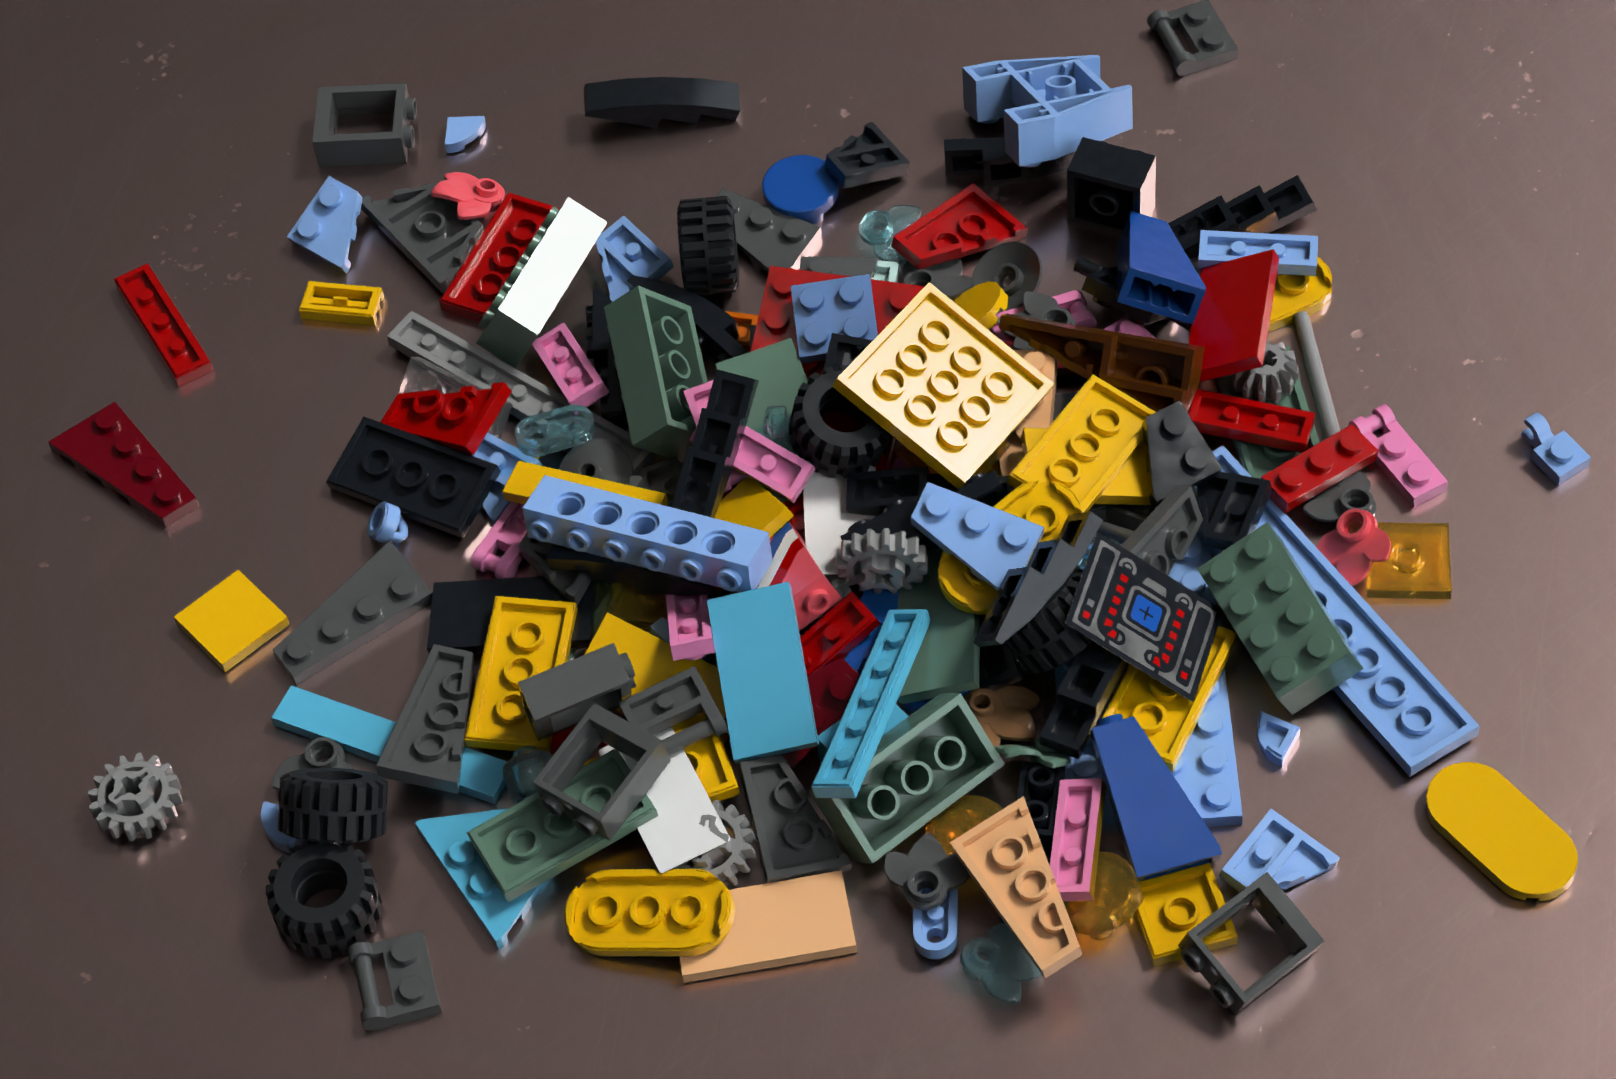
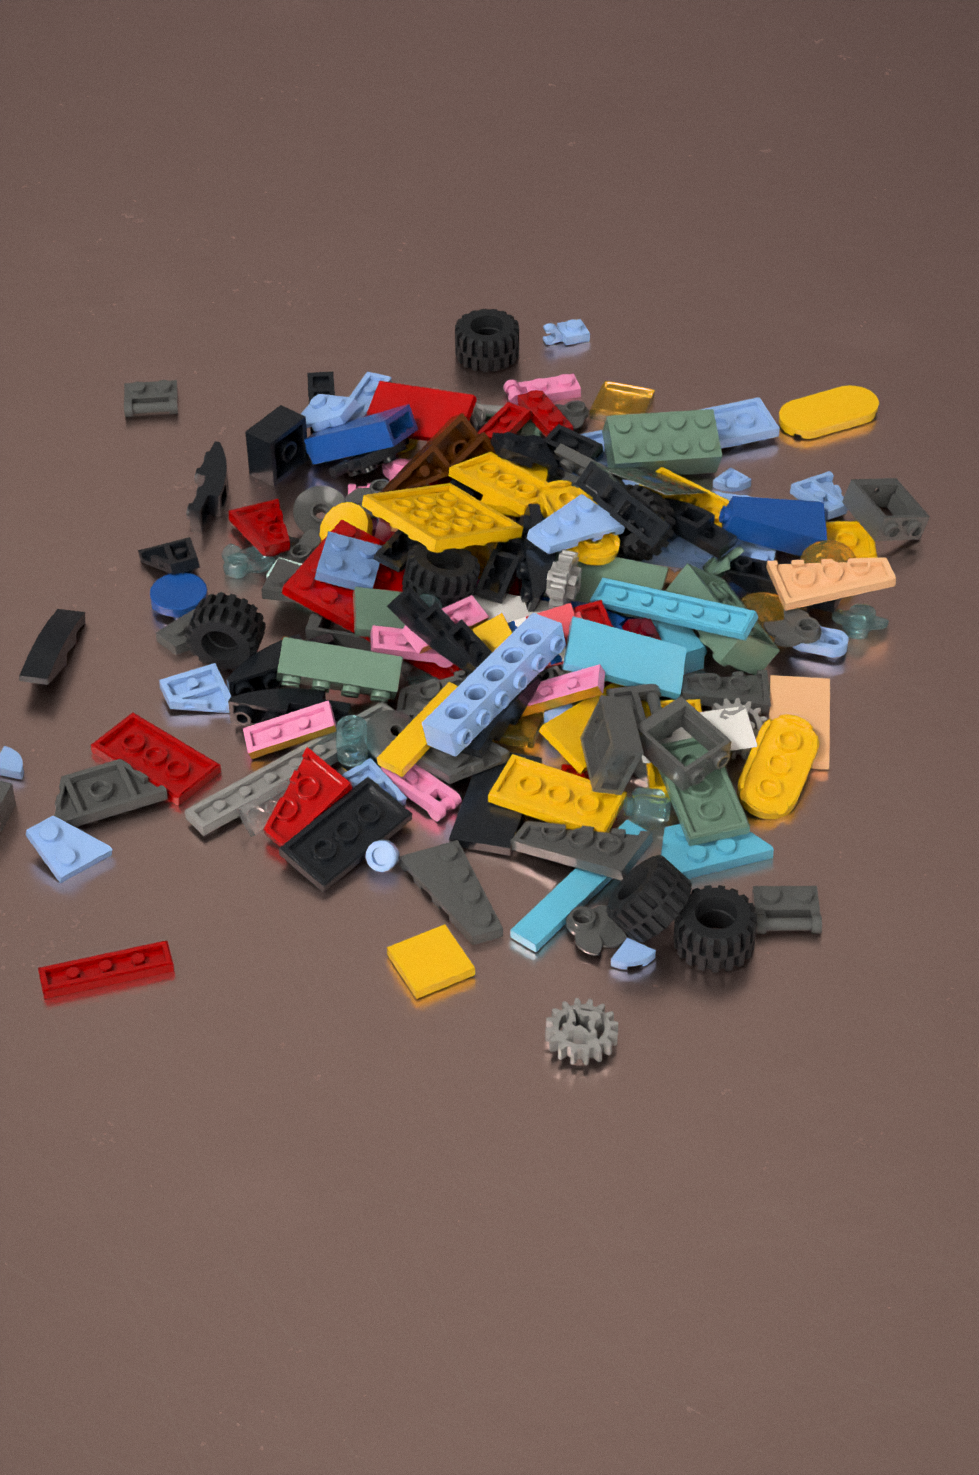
camera: 80 degrees left, 10 degrees down
dark red wing [48,402,199,528] -> none
yellow tile [299,281,384,326] -> none
coral plate [431,172,505,220] -> none
brick [476,197,607,368] -> none
light blue wedge [962,55,1133,167] -> none
bright pink plate [1050,778,1106,901] -> none
coral plate [1317,508,1391,586] -> none
none -> light blue wing [301,394,360,432]
none -> black tyre [455,309,519,372]

